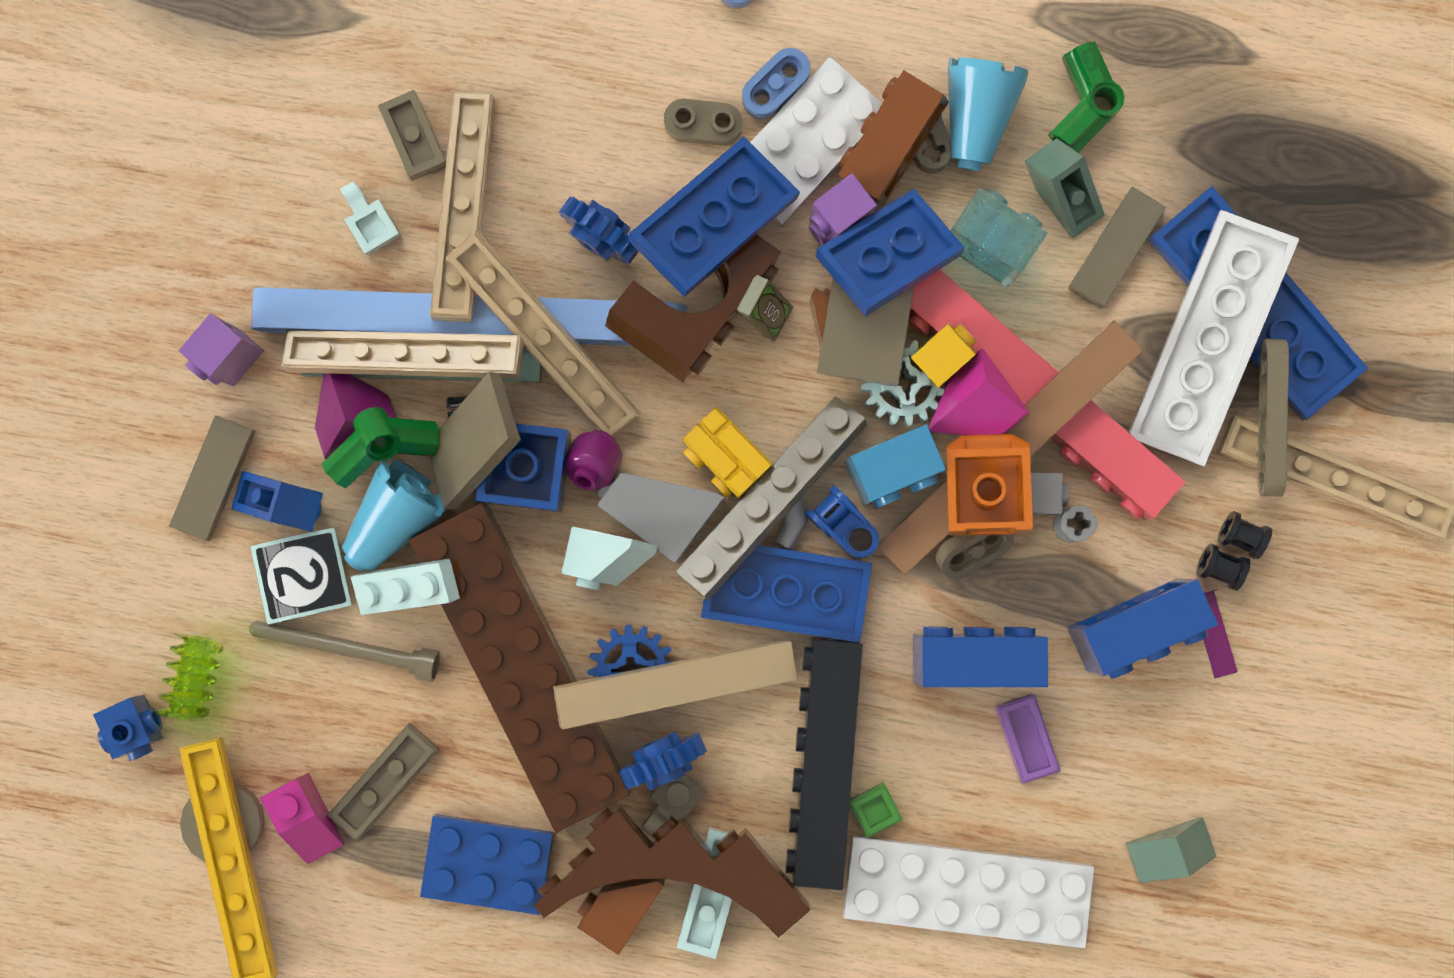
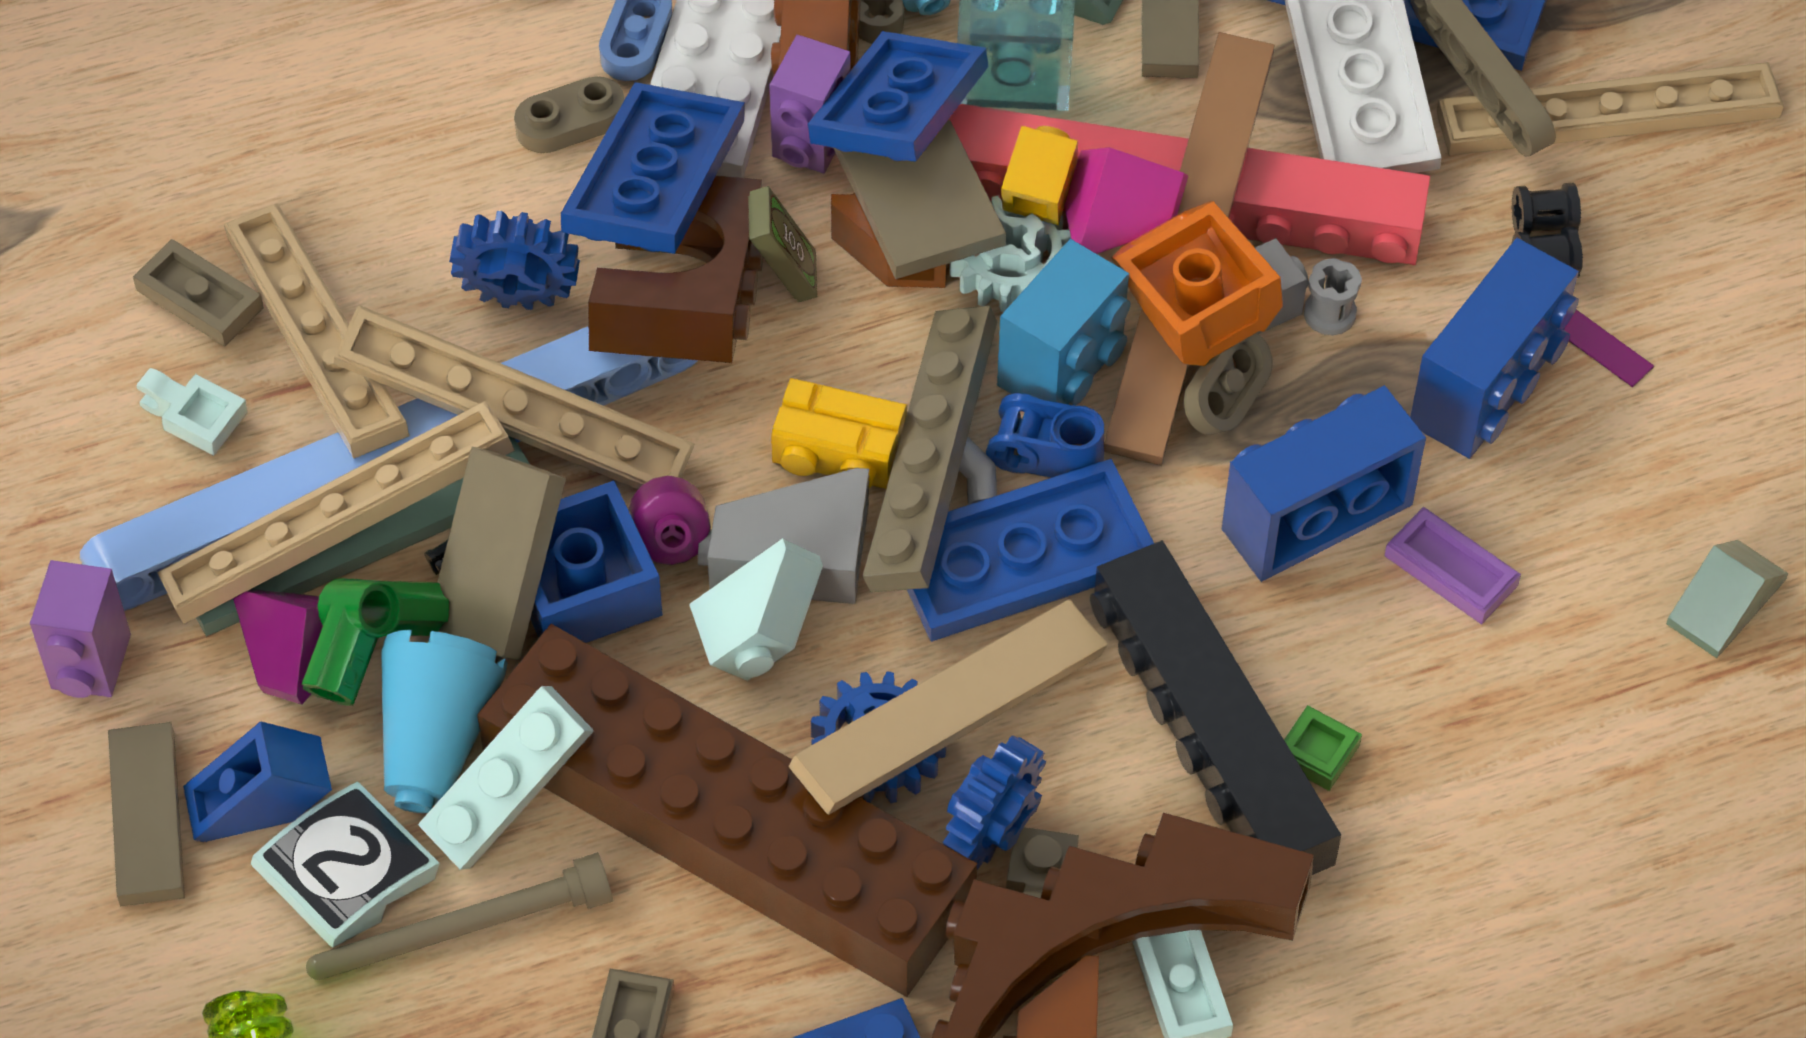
camera: 30 degrees left, 30 degrees down
white plate [843,835,1094,948] -> none

